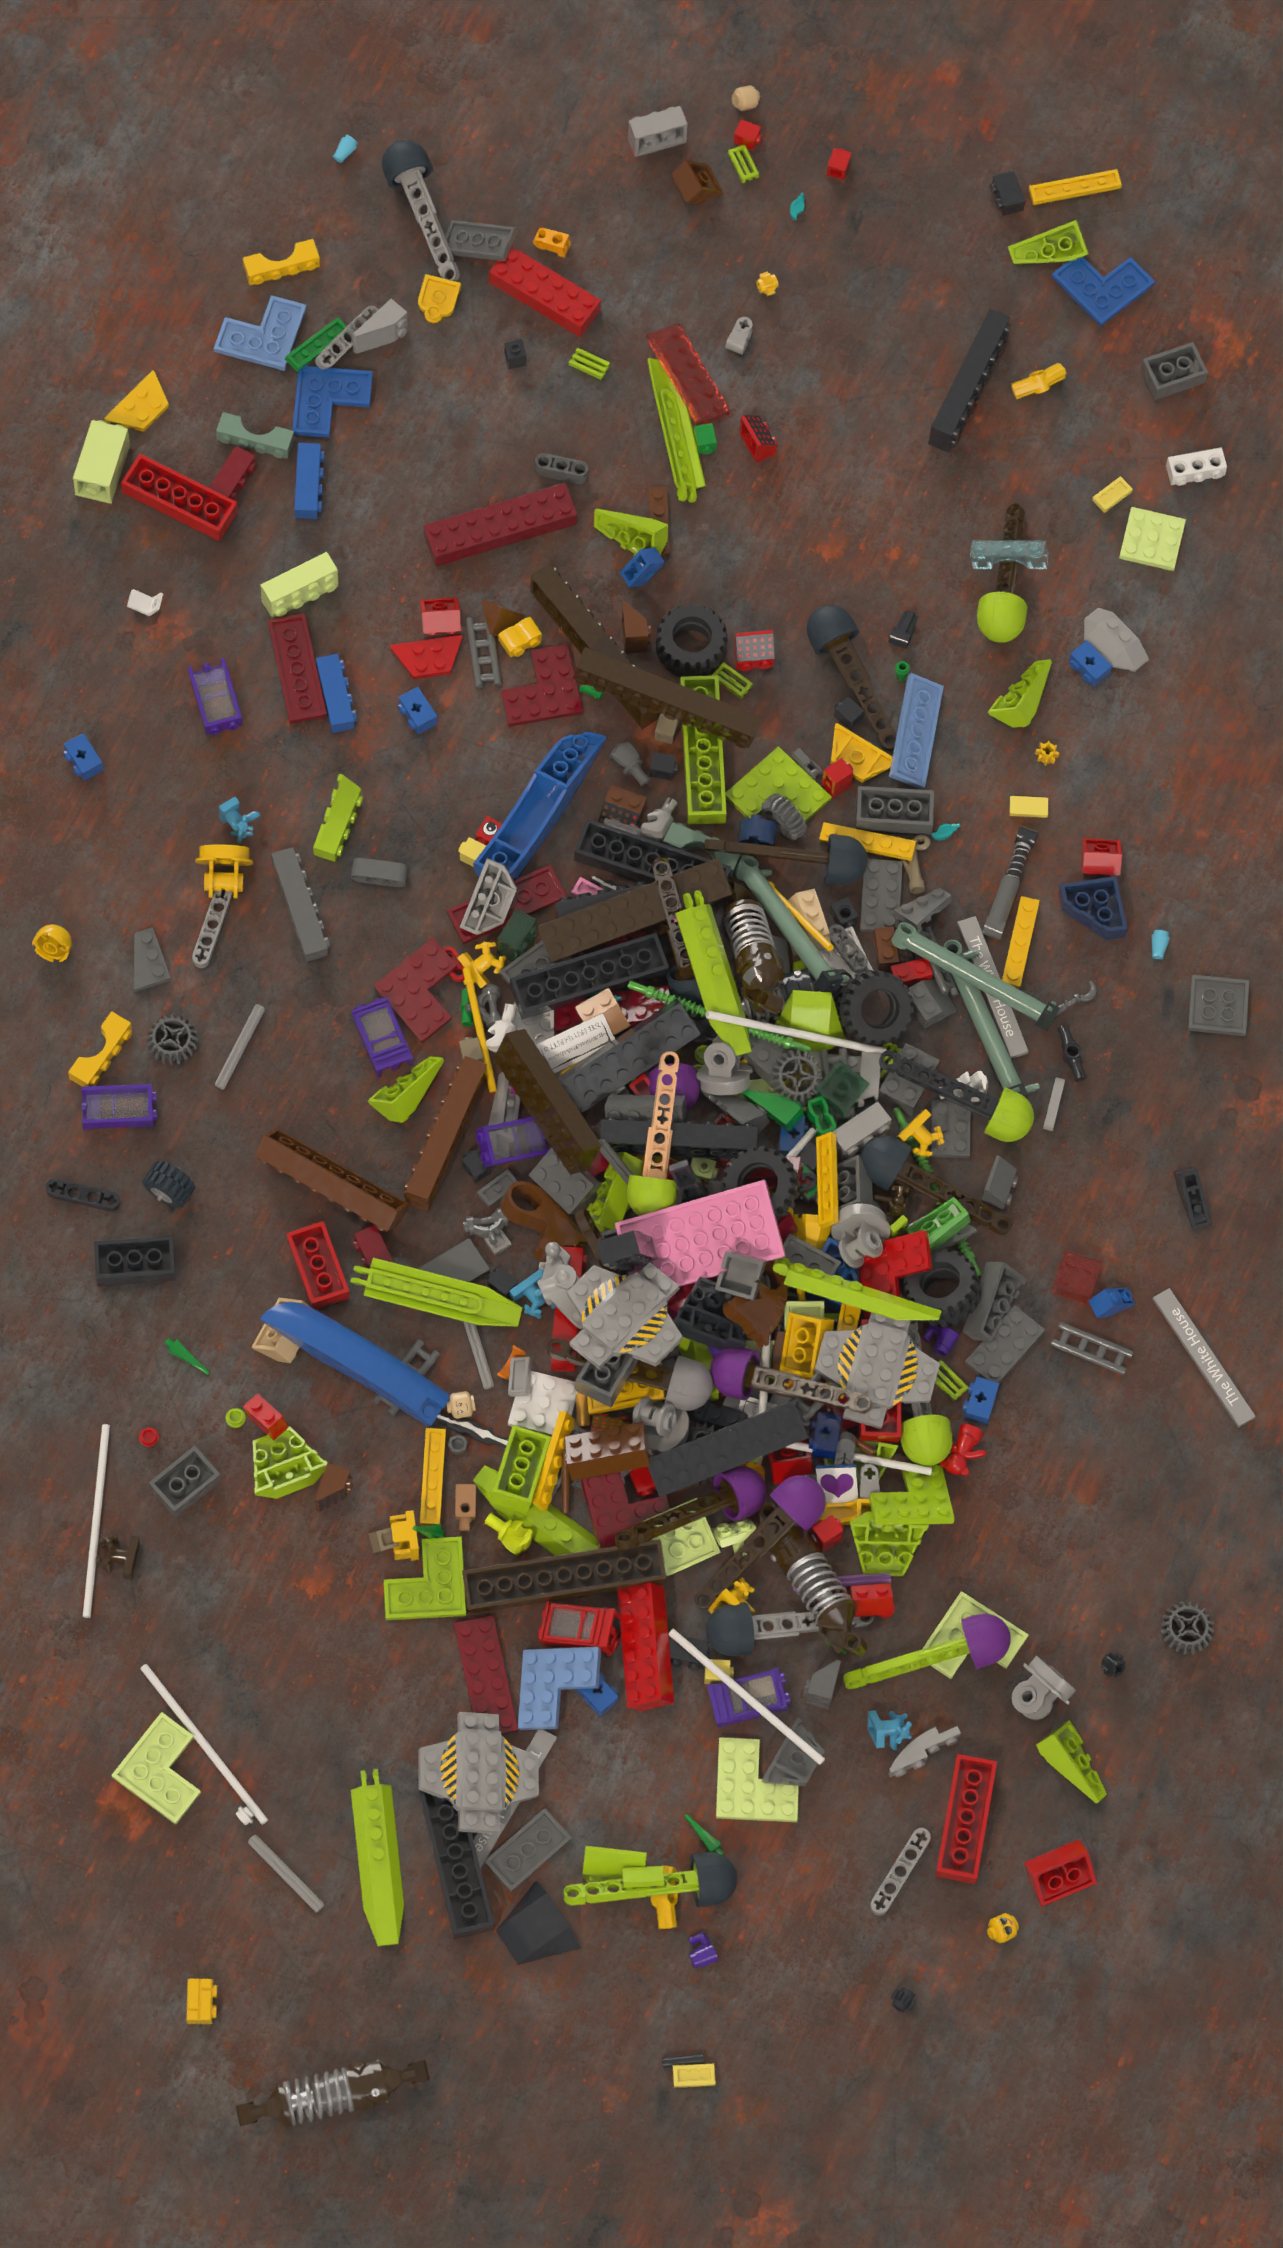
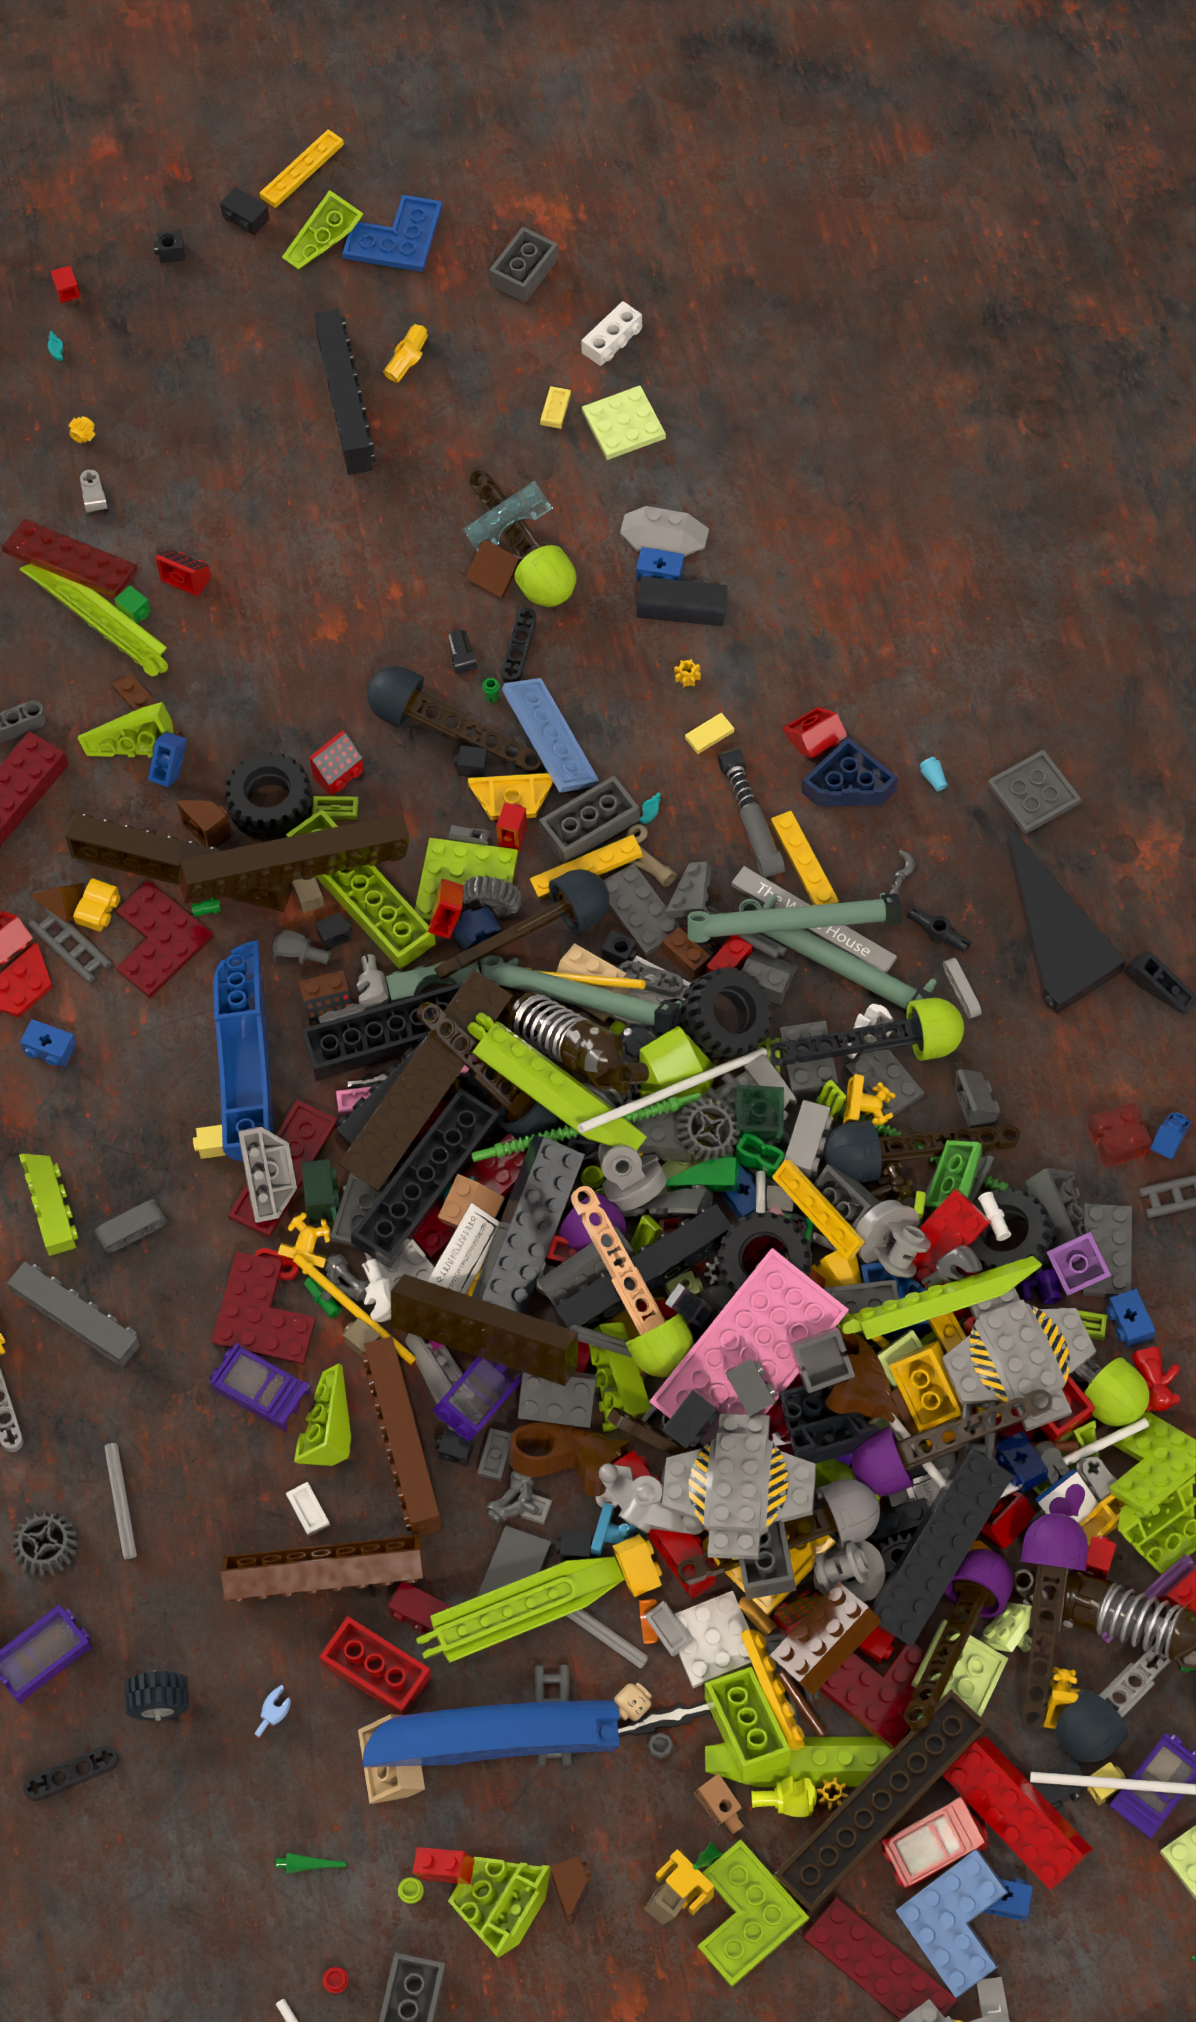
camera: 30 degrees left, 5 degrees down
black brick [94,1236,176,1286] -> none
yellow plate [420,1428,446,1526] -> none
red brick [476,816,502,846] -> none
lime wedge [988,659,1052,727] -> none
none -> black brick [153,231,185,263]
none -> light blue hand [254,1685,291,1737]
none -> white tile [286,1482,330,1537]
none -> red slope [428,878,463,939]
none -> reddish brown tile [465,539,522,598]
none -> black beam [501,607,537,683]
none -> yellow brick [612,1534,662,1597]
none -> lime tile [630,1215,662,1257]
none -> black brick [637,577,728,626]
none -> dark grey piece [725,1358,778,1416]
none -> lime tile [817,1080,846,1123]
none -> yellow gear [817,1777,849,1811]
none -> dark grey piece [922,1245,983,1290]
none -> white pin [978,1192,1011,1241]
none -> black slope [1007,829,1125,1014]
none -> medium lavender slope [1047,1232,1112,1296]

